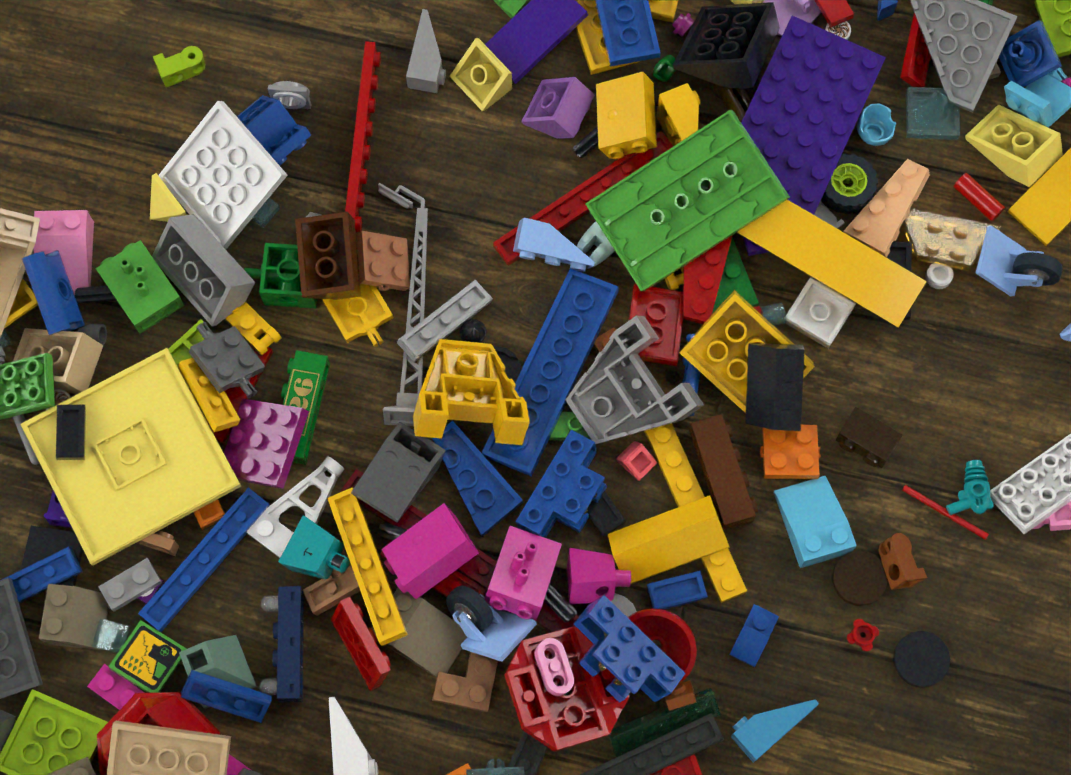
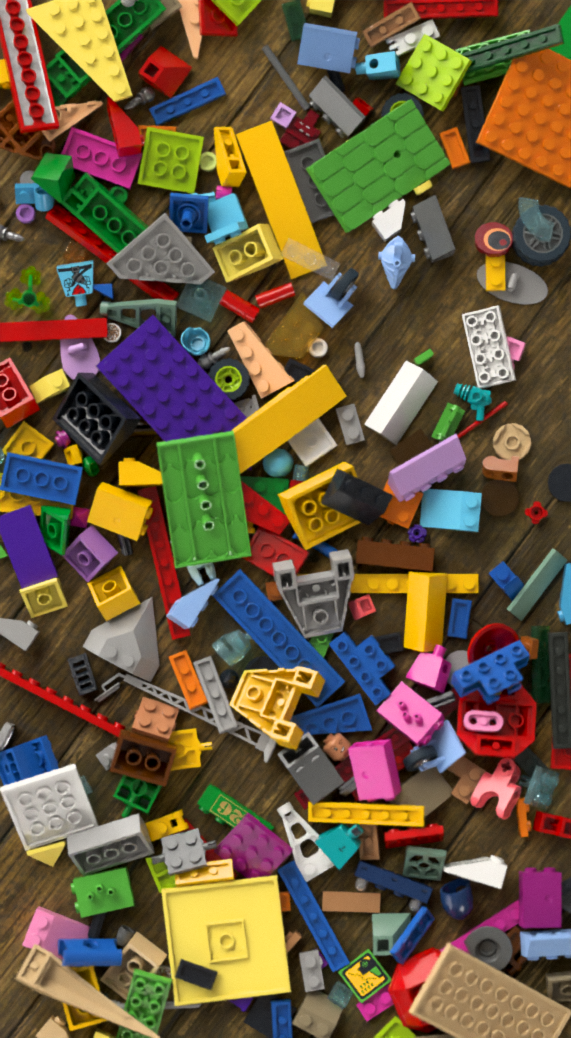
camera: 65 degrees left, 15 degrees up
none -> green slope [40,505,71,555]
none -> yellow plate [64,444,83,466]
none -> black slope [67,653,98,696]
none -> dark pink slope [70,507,90,528]
none -> light grey wedge [83,597,160,682]
none -> yellow slope [87,566,140,621]
none -> sand green plate [100,299,177,337]
none -> orange tile [168,650,208,710]
none -> light grey bar [198,347,230,370]
none -> clear light blue helmet [211,629,252,667]
none -> red axle [219,290,261,324]
none -> medium azure hair [262,448,294,477]
none -> clear plate [280,238,340,281]
none -> medium nougat tile [322,891,381,913]
none -> nougat head [323,733,351,762]
none -> light grey plate [336,404,365,446]
none -> light grey piece [354,342,365,378]
none -> white slope [364,361,438,445]
none -> lavender slope [387,434,466,502]
none -> sand green piece [402,845,446,881]
none -> dark purple plate [408,524,427,543]
none -> bright green tile [413,349,434,366]
none -> bright green hinge [431,403,465,442]
none -> dark blue piece [440,877,473,920]
none -> coral piece [470,758,521,819]
none -> tan tile [493,423,531,460]
none -> sand green tile [507,548,567,621]

